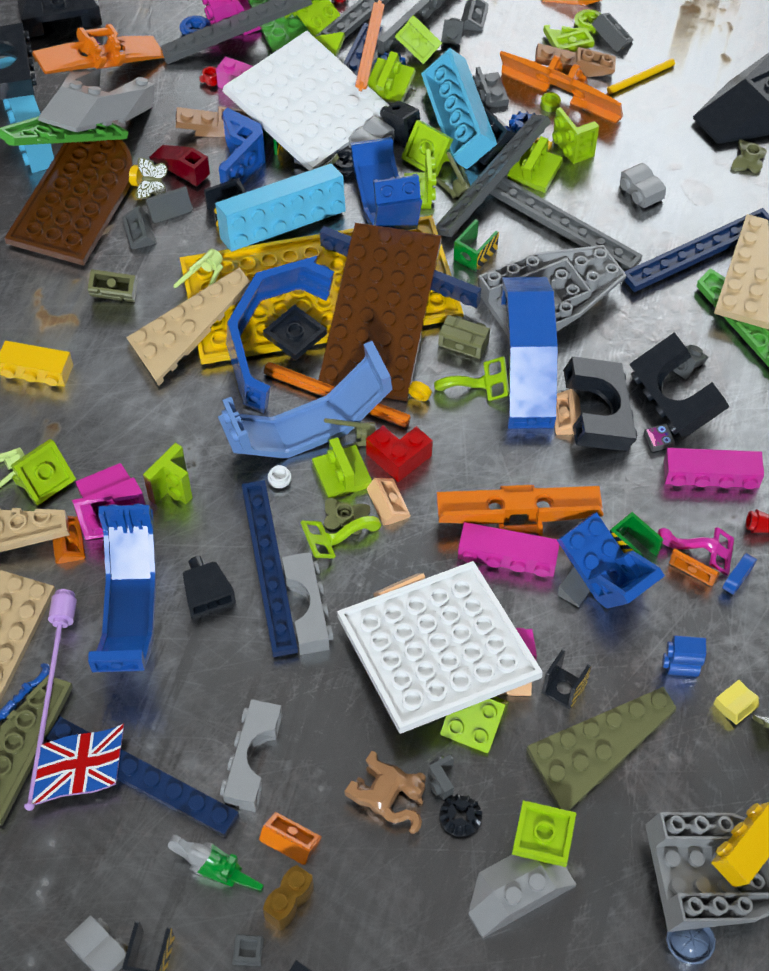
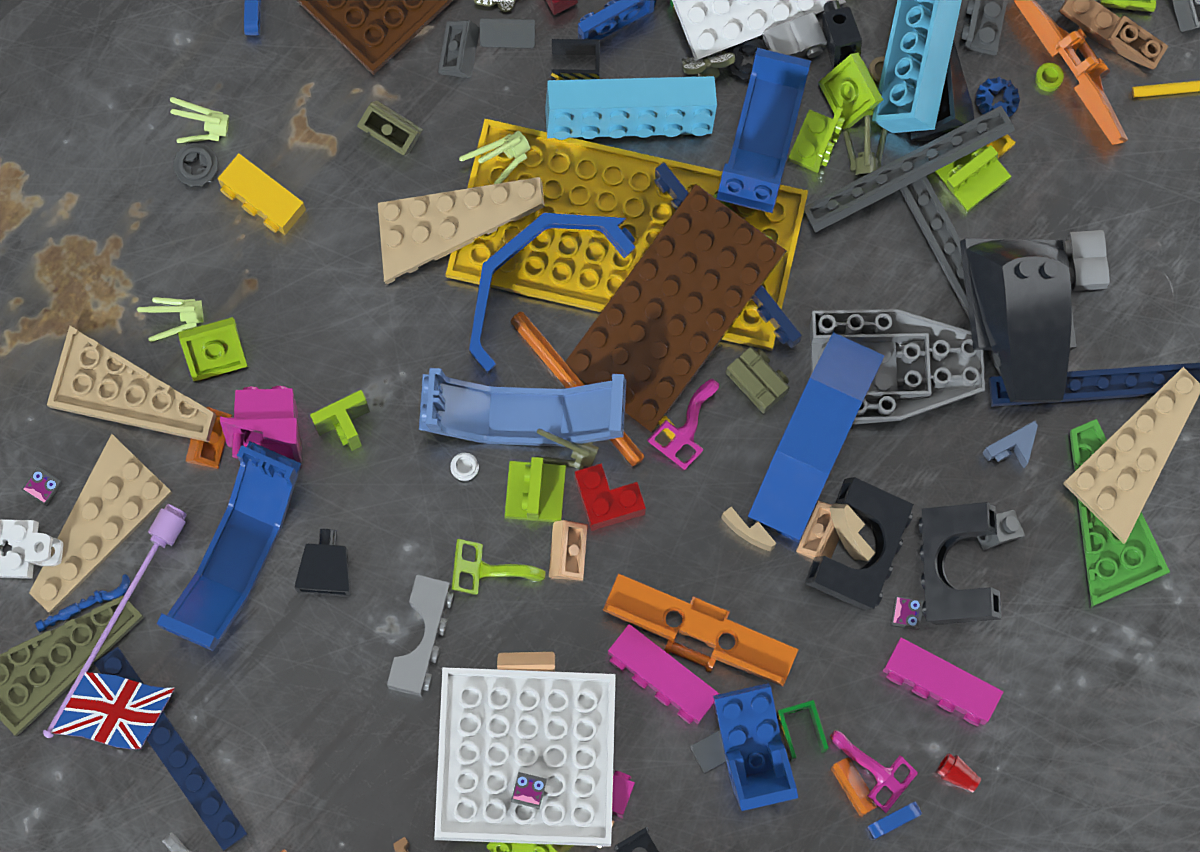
camera: 25 degrees right, 20 degrees up
light grey arch [220,699,283,812] -> none
dark blue plate [242,480,298,657] -> none
black plate [263,305,327,361] -> none
olive animal [323,498,371,535] -> none
lime piece [434,356,509,401] -> none
green piece [453,219,499,273] -> none
lime bracket [552,107,599,164] -> none
none -> tile [511,772,547,809]
none -> dark pink piece [647,379,719,470]
none -> tan slope [721,507,776,551]
none -> tan slope [830,504,875,561]
none -> black wedge [960,238,1077,402]
none -> sand blue slope [983,421,1038,468]

